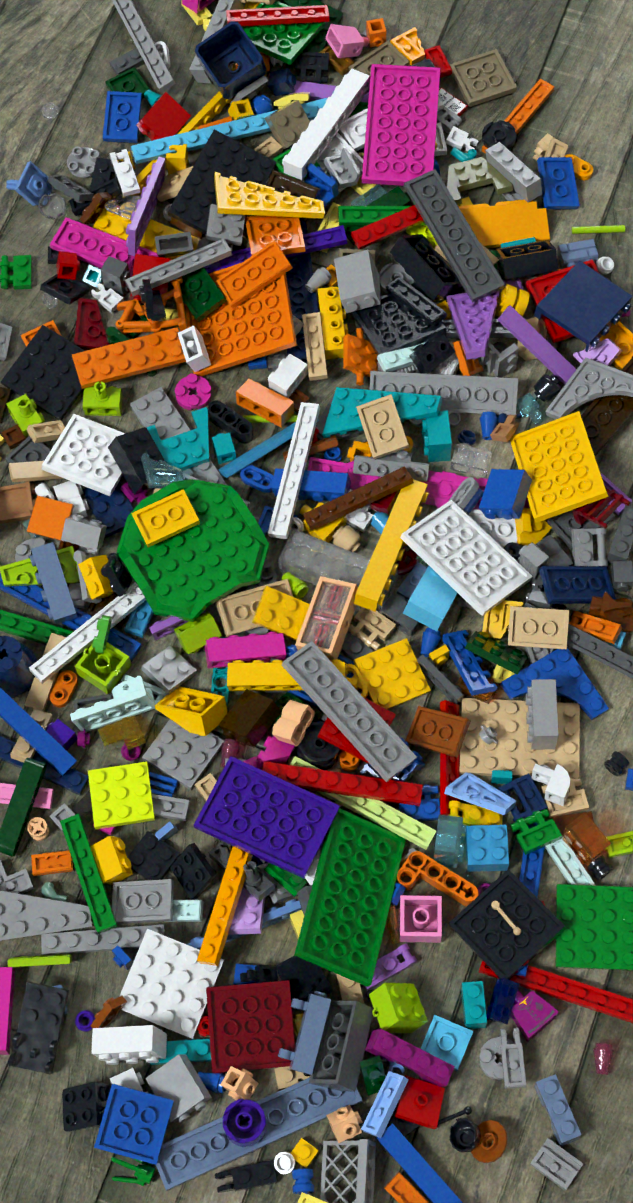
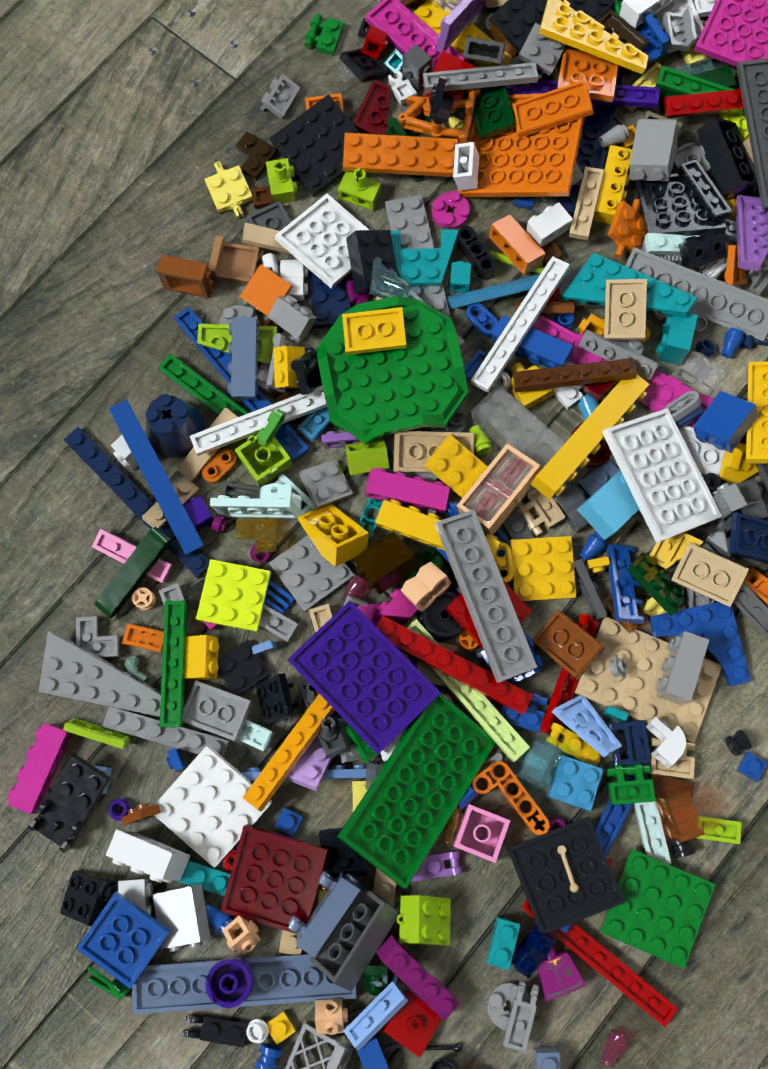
camera: 20 degrees right, 10 degrees up
tan plate [26,420,65,443] -> none
black plate [240,964,278,983] -> none
tan head [332,525,361,554] -> none
medium azure plate [421,1015,473,1071] -> none
medium nougat plate [490,415,519,442] -> none

